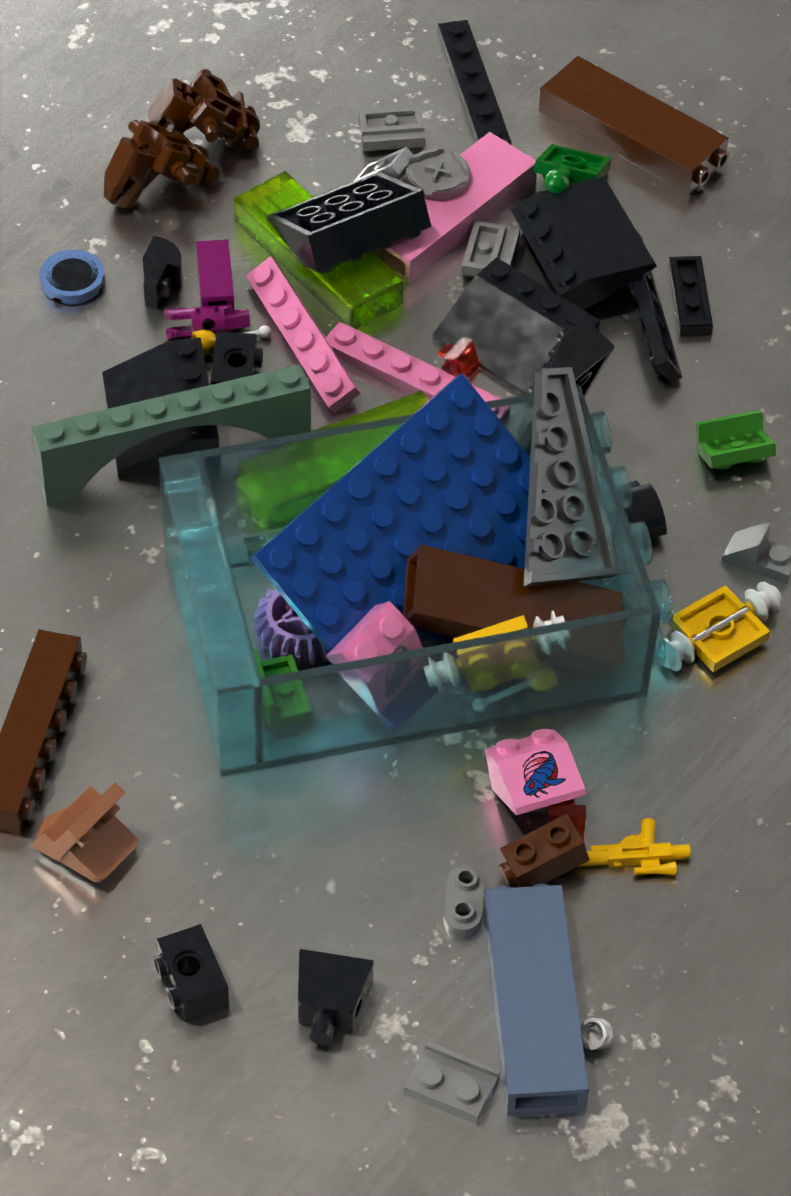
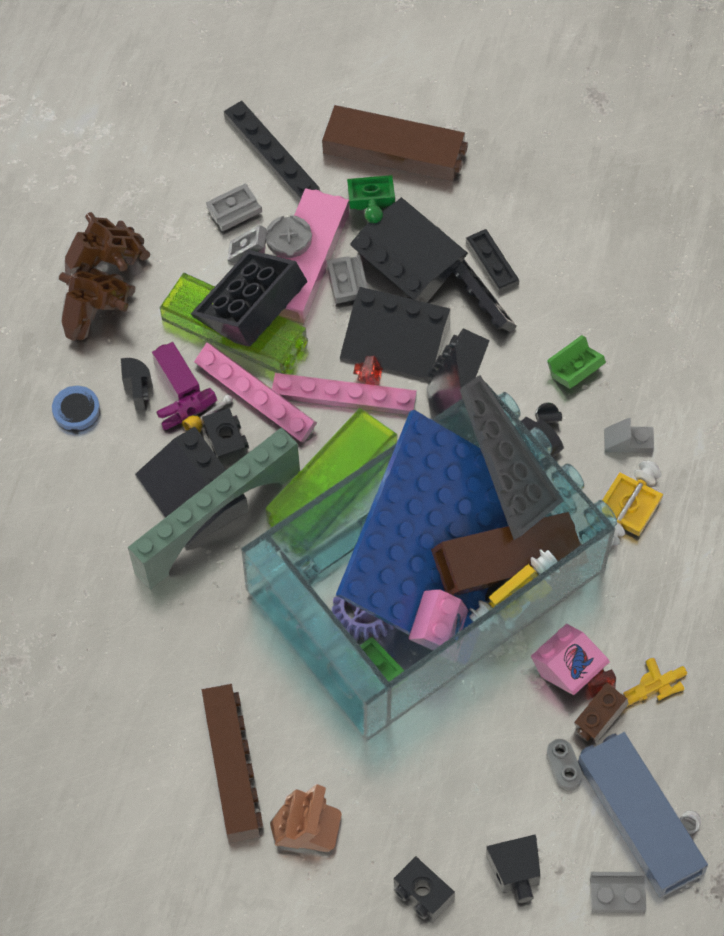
camera: 20 degrees left, 10 degrees up
none -> black plate [535,402,562,425]

